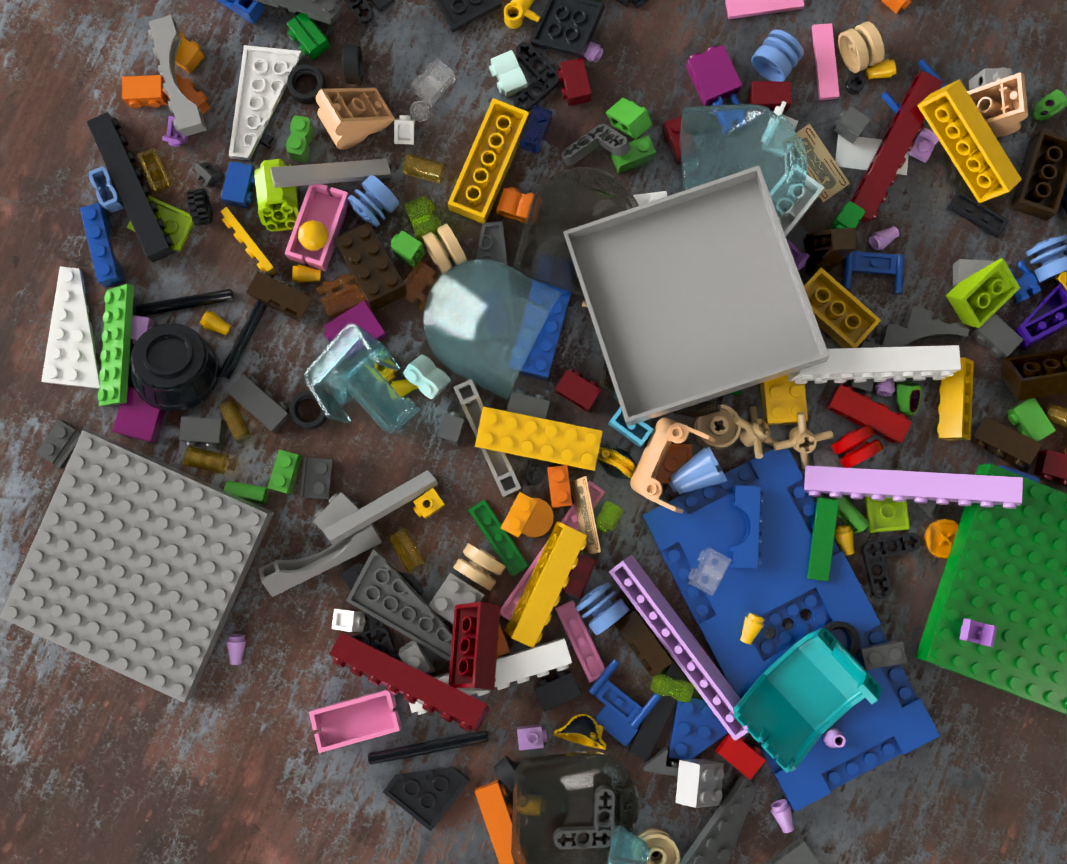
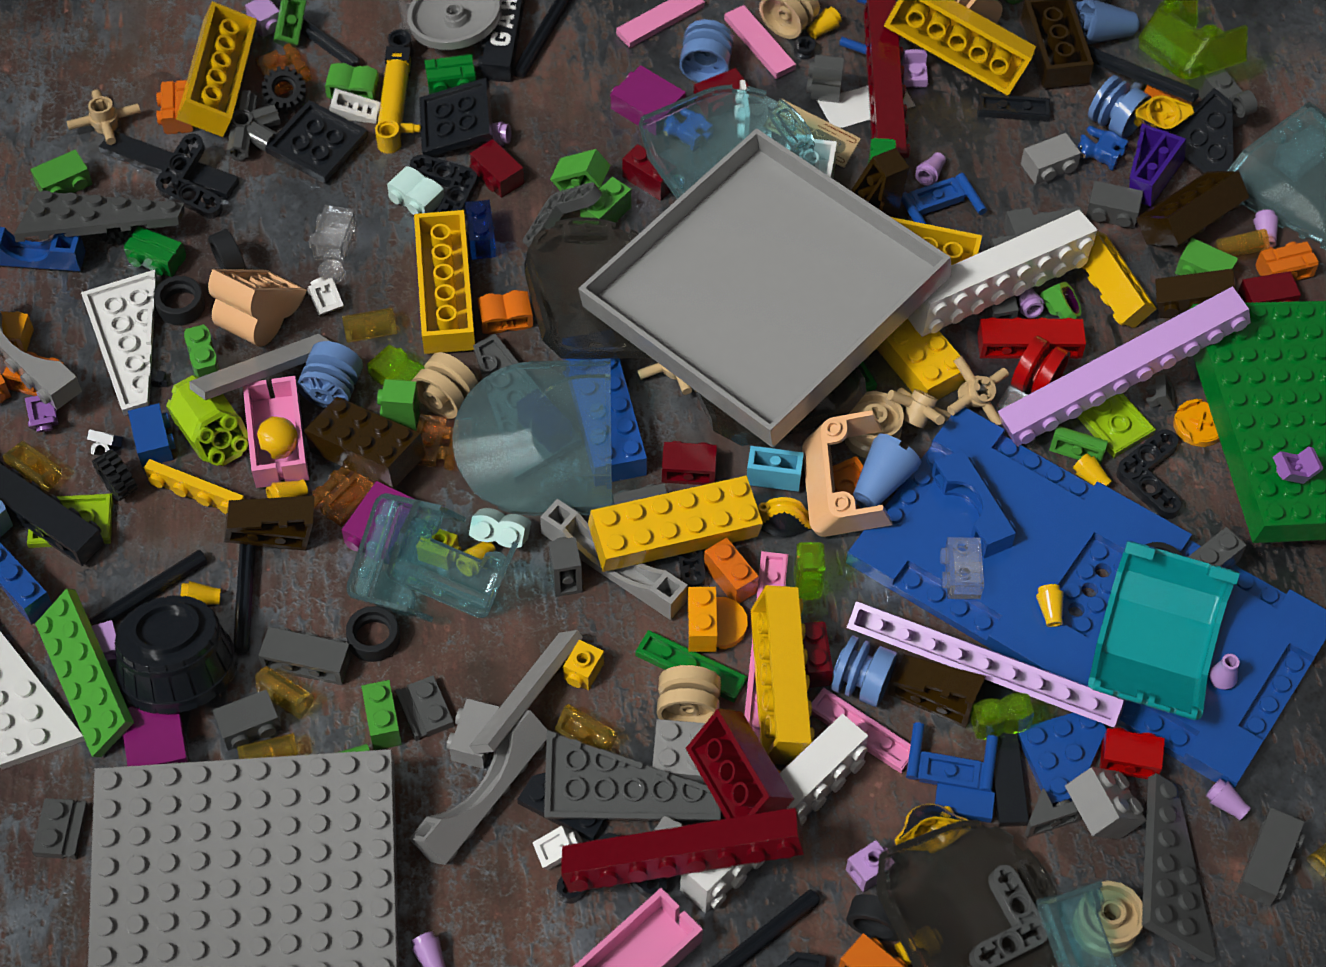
camera: 30 degrees left, 25 degrees down
black brick [534,669,582,712] -> none
tan sticker [570,476,601,555] -> none
green tile [807,498,839,581] -> none
lime slope [946,258,1020,328] -> none

